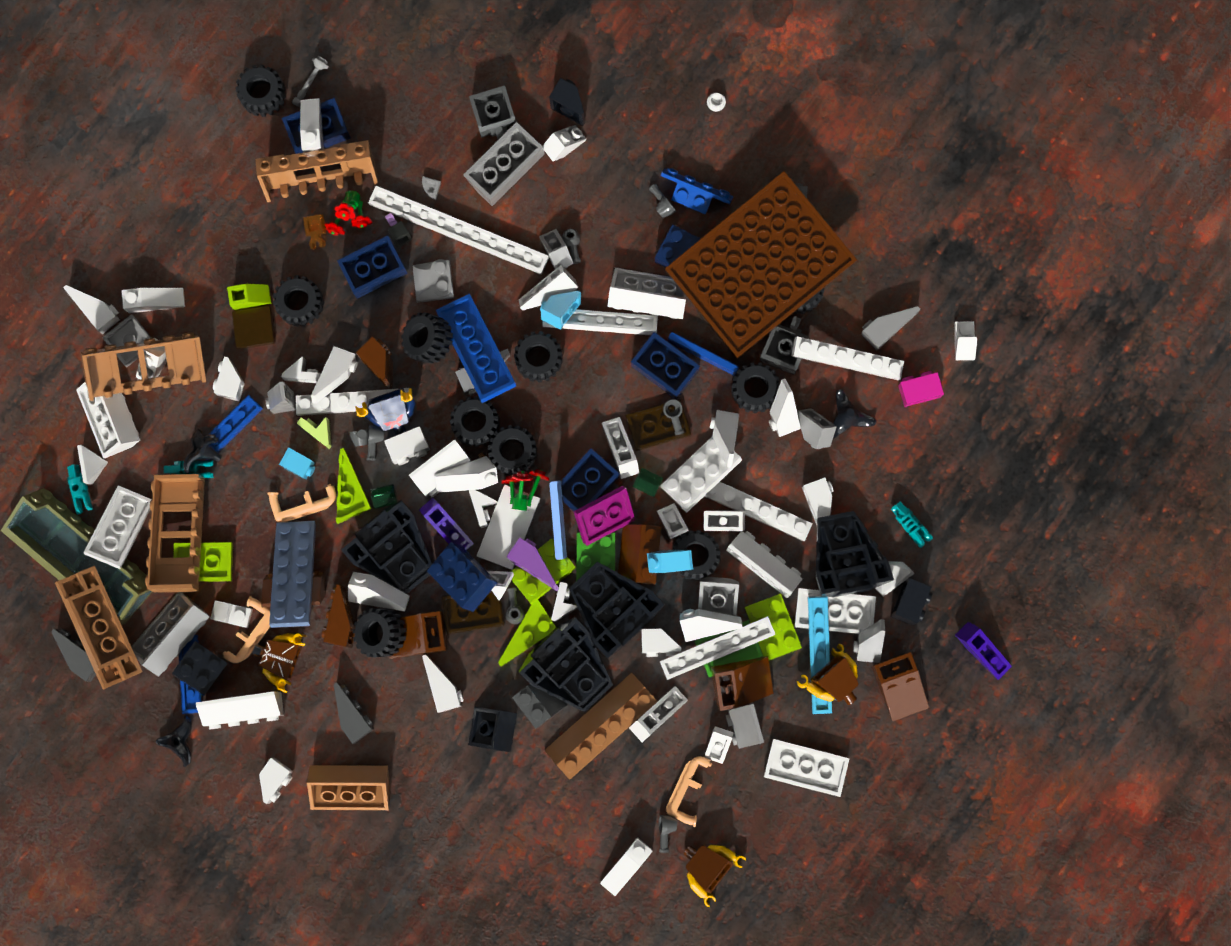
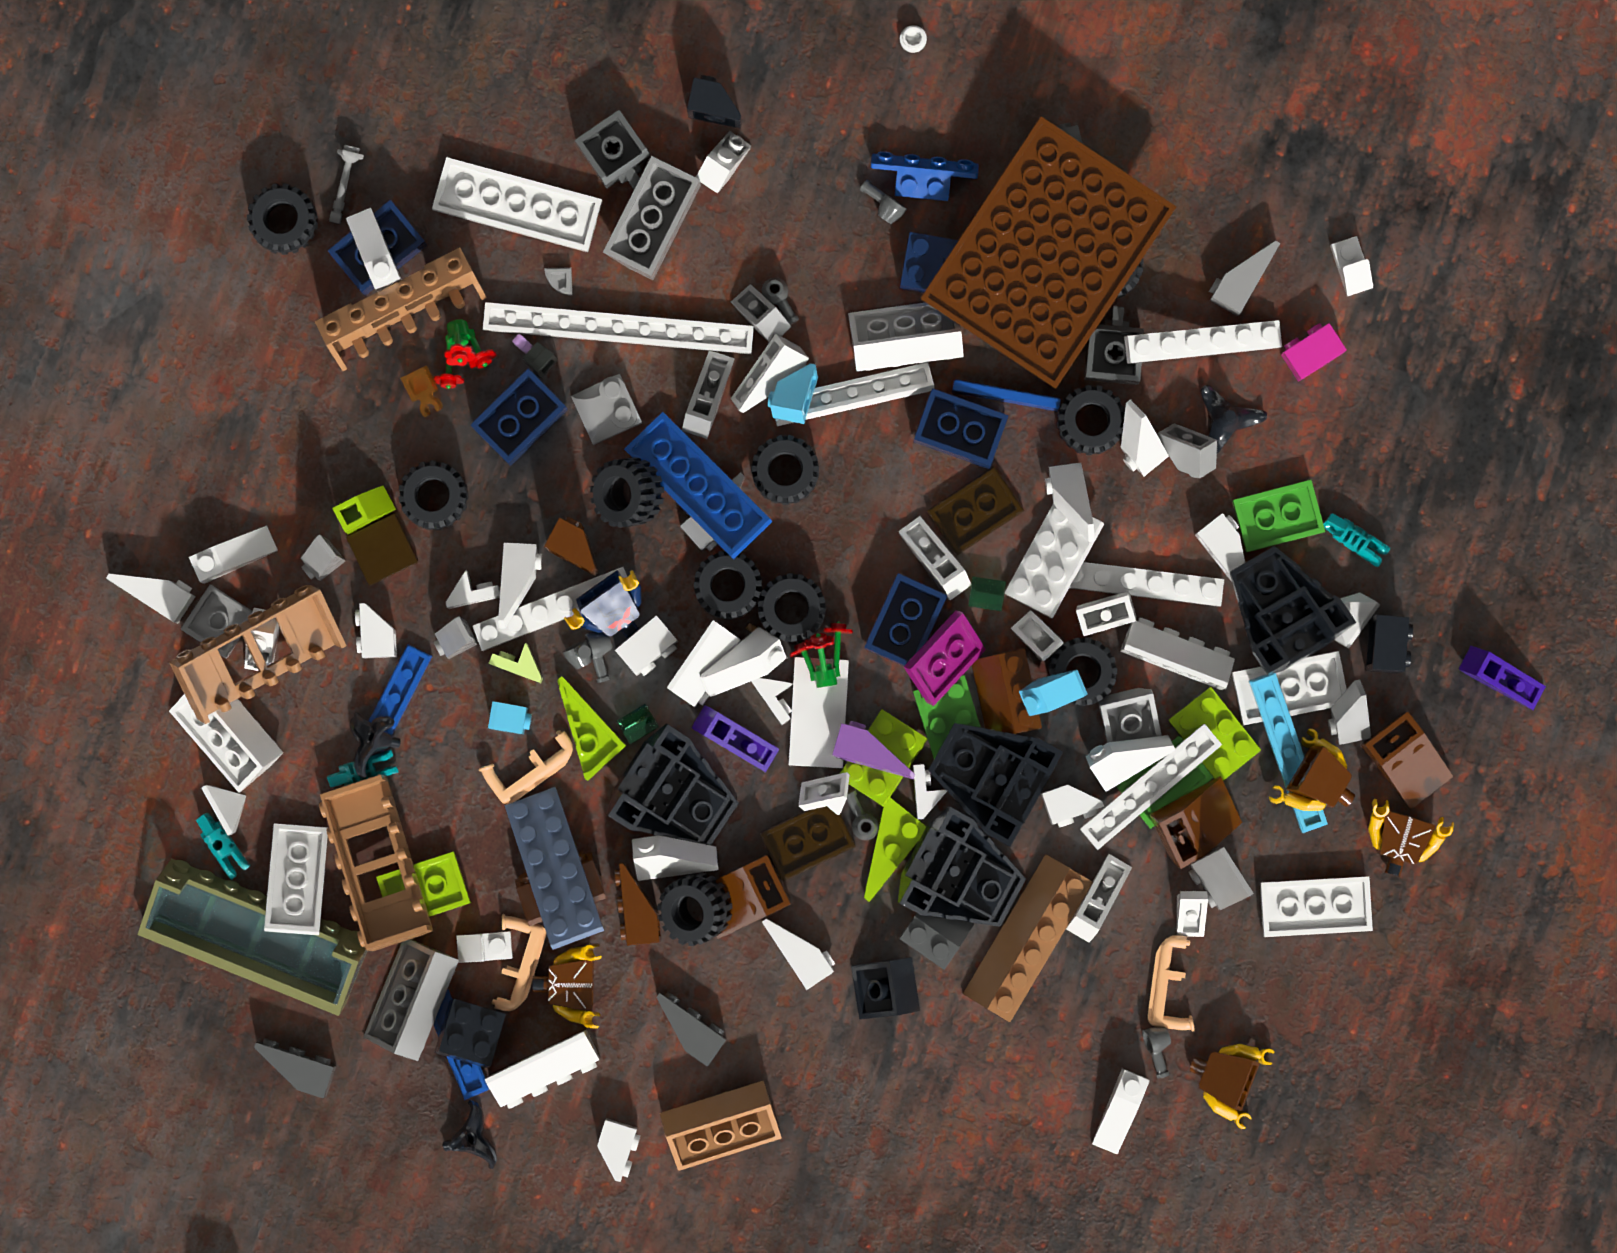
camera: 25 degrees left, 5 degrees up
medium nougat slope [55,566,142,690] -> none
dark blue brick [427,542,498,612] -> none
light blue tile [550,480,567,560] -> none
dark grey bar [663,399,684,435] -> none
none -> light grey slope [301,535,345,581]
none -> white plate [432,157,602,252]
none -> light grey slope [682,350,735,439]
none -> bright green plate [1232,480,1325,553]
none -> torso [1368,799,1454,877]

